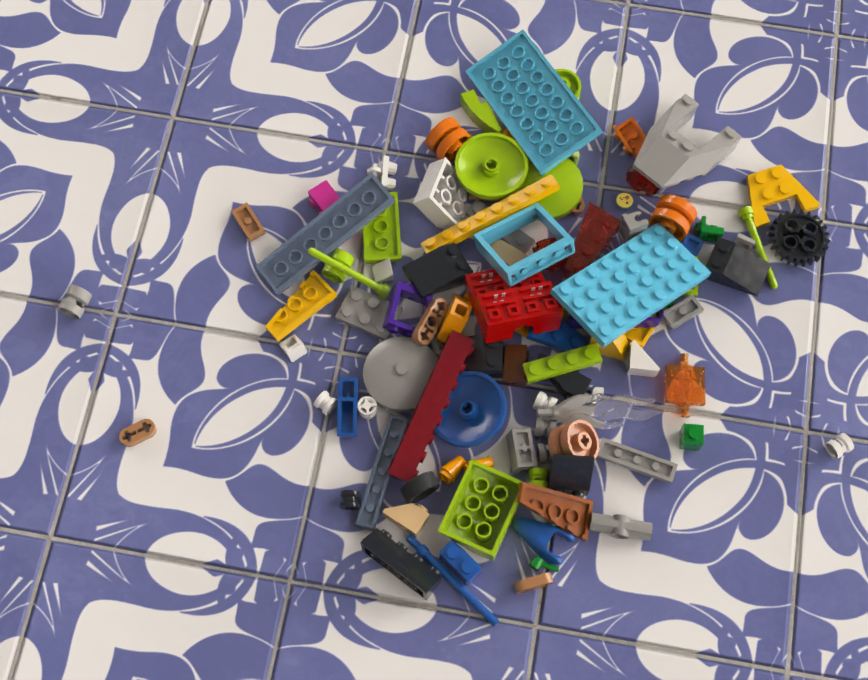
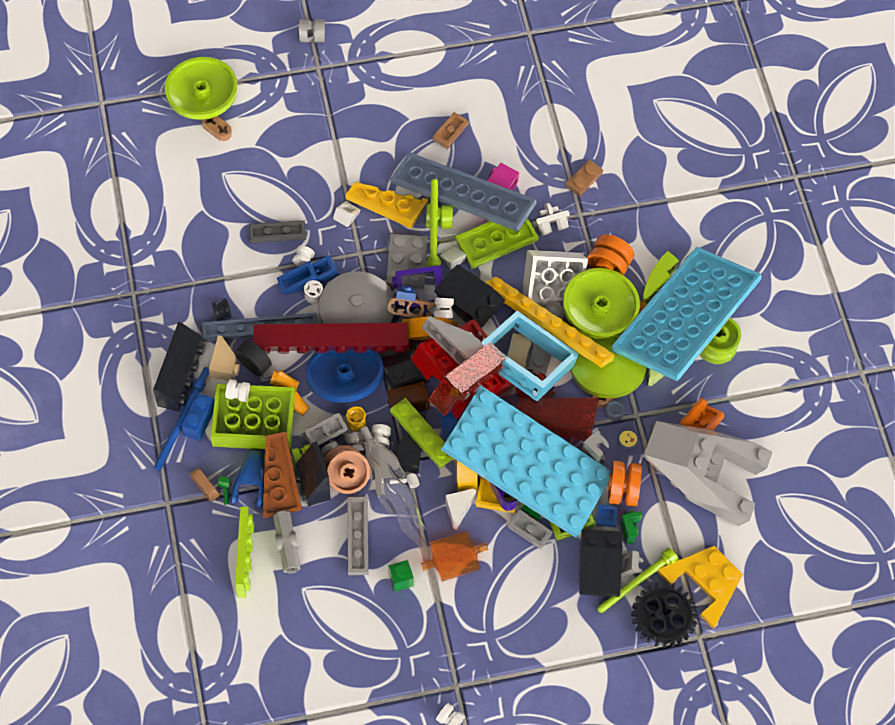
camera: 65 degrees right, 5 degrees down
none -> lime dish [165,57,238,120]
none -> white wheel [226,379,250,402]
none -> lime plate [235,507,254,598]
none -> dark grey tile [249,220,306,244]
none -> yellow wheel [346,406,366,432]
none -> plate [396,286,416,301]
none -> light grey slope [422,316,485,369]
none -> clear red wedge [428,342,507,416]
none -> white wheel [434,298,454,318]
none -> medium nougat plate [566,160,603,197]
none -> sand blue tile [605,400,625,421]

